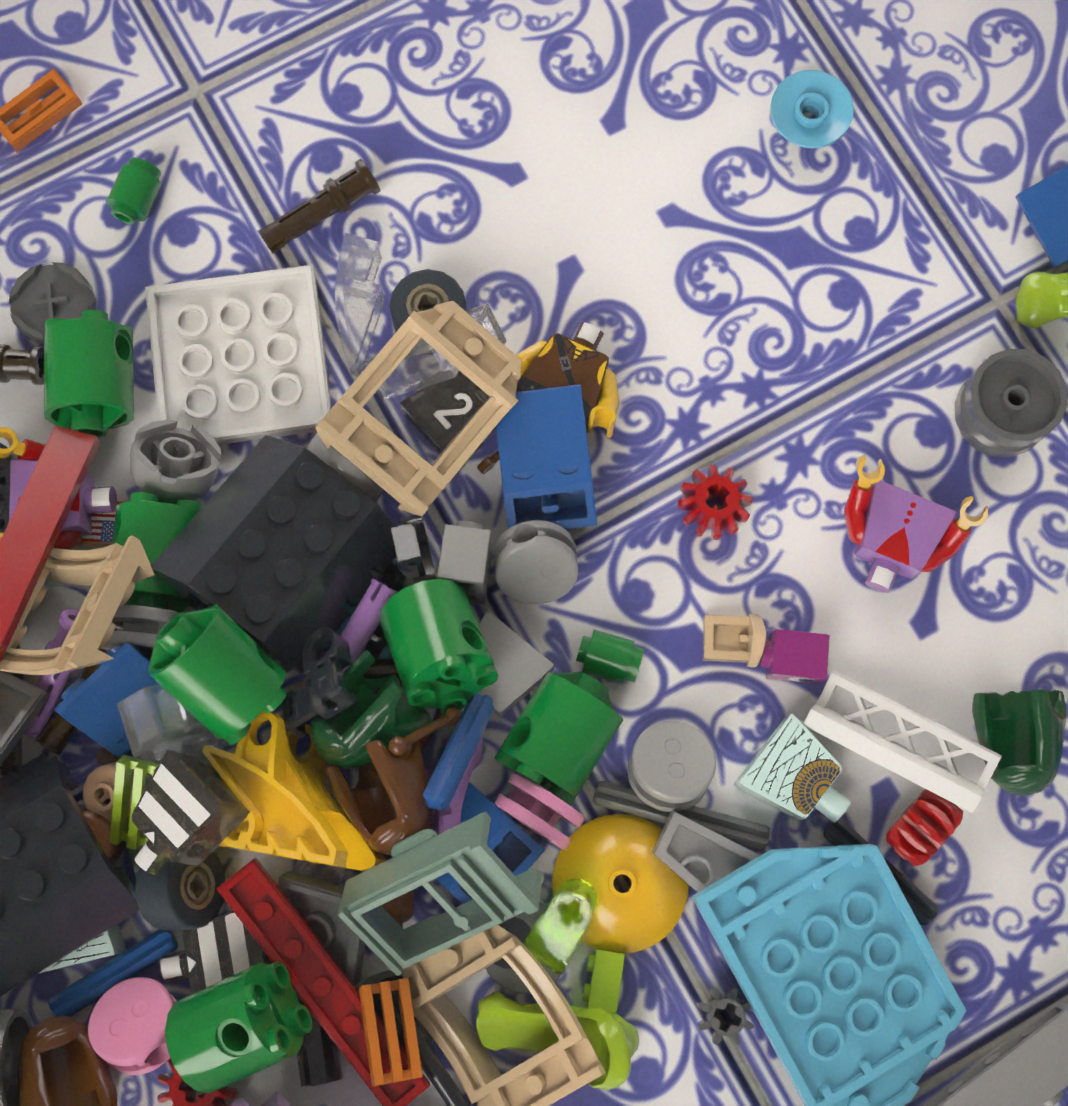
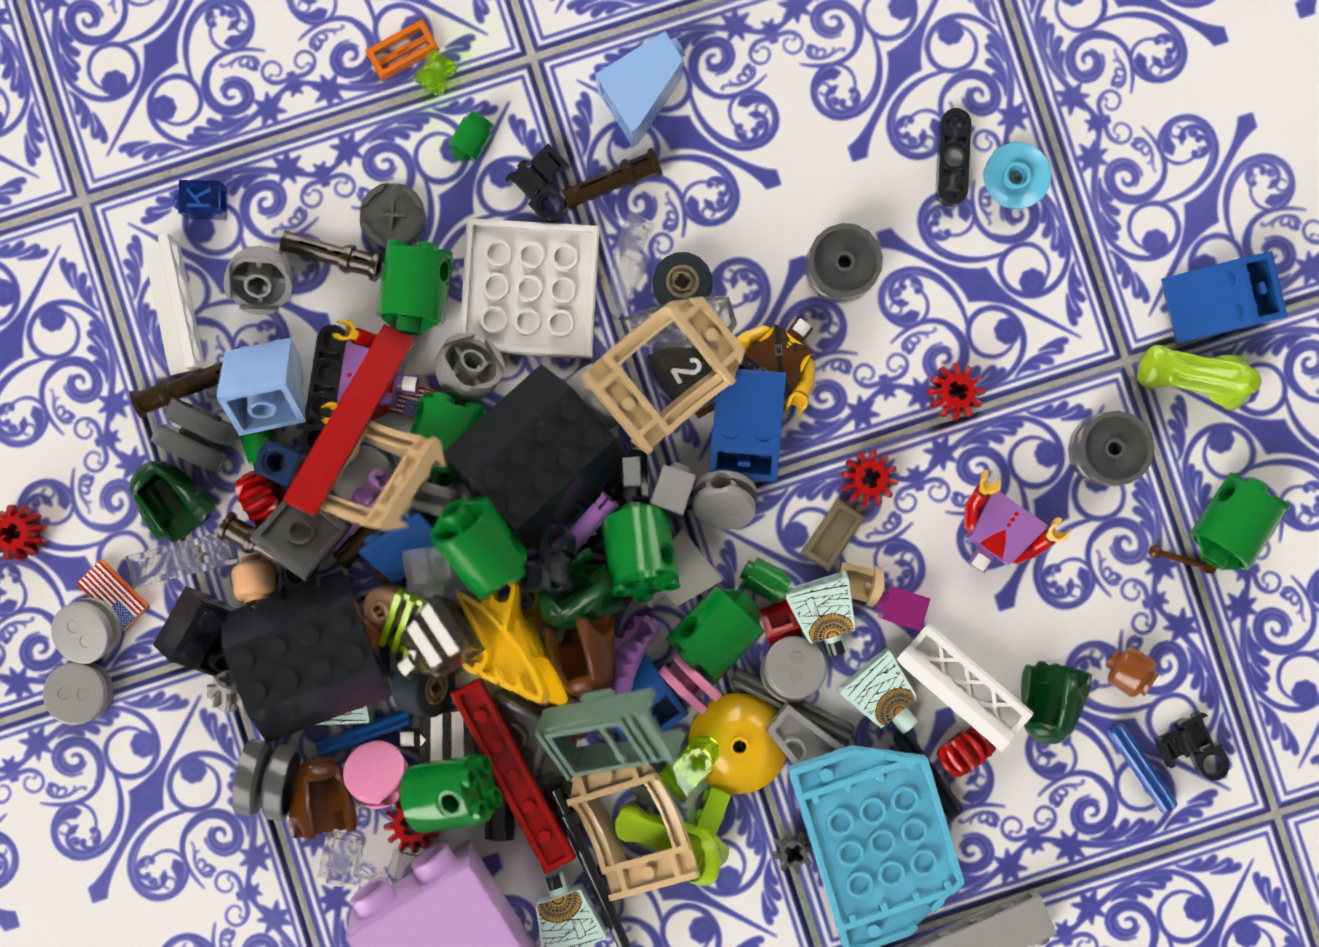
camera: 15 degrees right, 10 degrees up
orange tile [359,978,423,1086] -> none
reddish brown hinge [389,706,462,755] -> none
blue axle [423,693,494,811] -> none
none -> clear neon green wheel [413,49,458,97]
none -> black piece [506,144,571,222]
none -> light blue slope [595,31,685,147]
none -> red slope [759,600,802,647]
none -> light aqua torso [785,571,855,656]
none -> dark tan tile [800,498,866,572]
none -> dark grey wheel [804,223,883,304]
none -> red gear [926,363,985,421]
none -> black beam [935,108,971,207]

